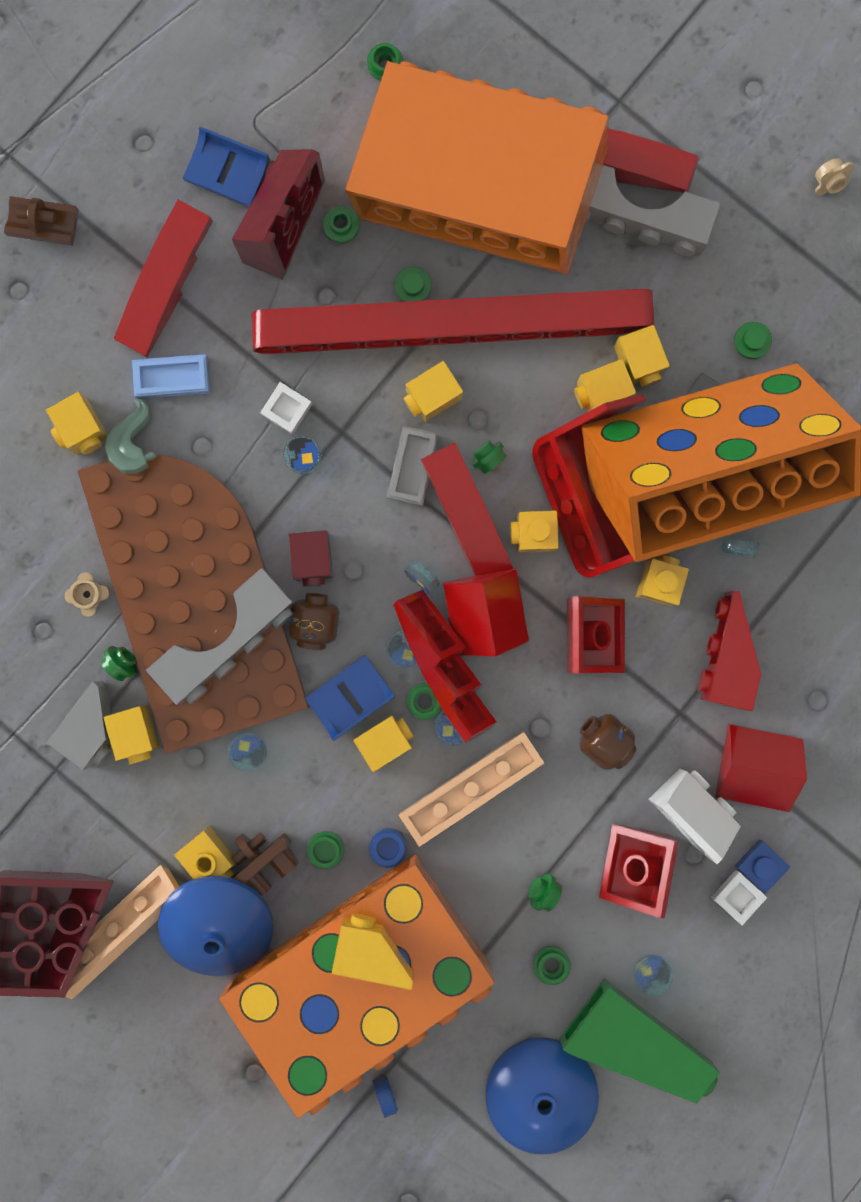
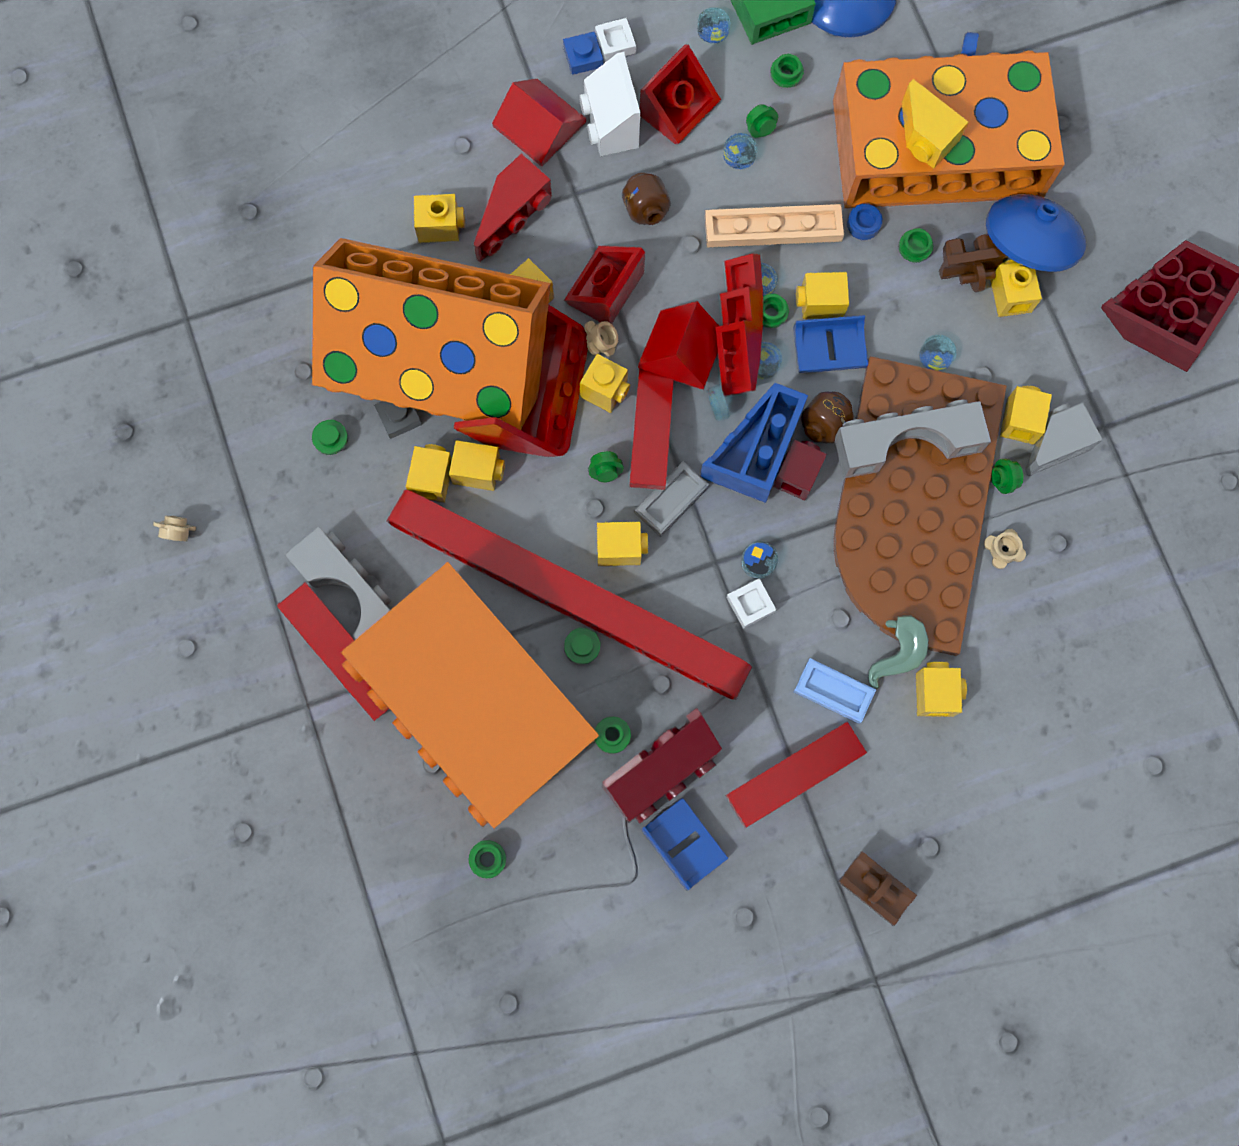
camera: 150 degrees left, 10 degrees down
light nougat plate [65,865,179,999] -> none
none -> yellow brick [414,194,465,243]
none -> tan plate [584,321,618,356]
none -> blue wedge [701,383,808,503]
none -> clear light blue tile [723,133,758,169]

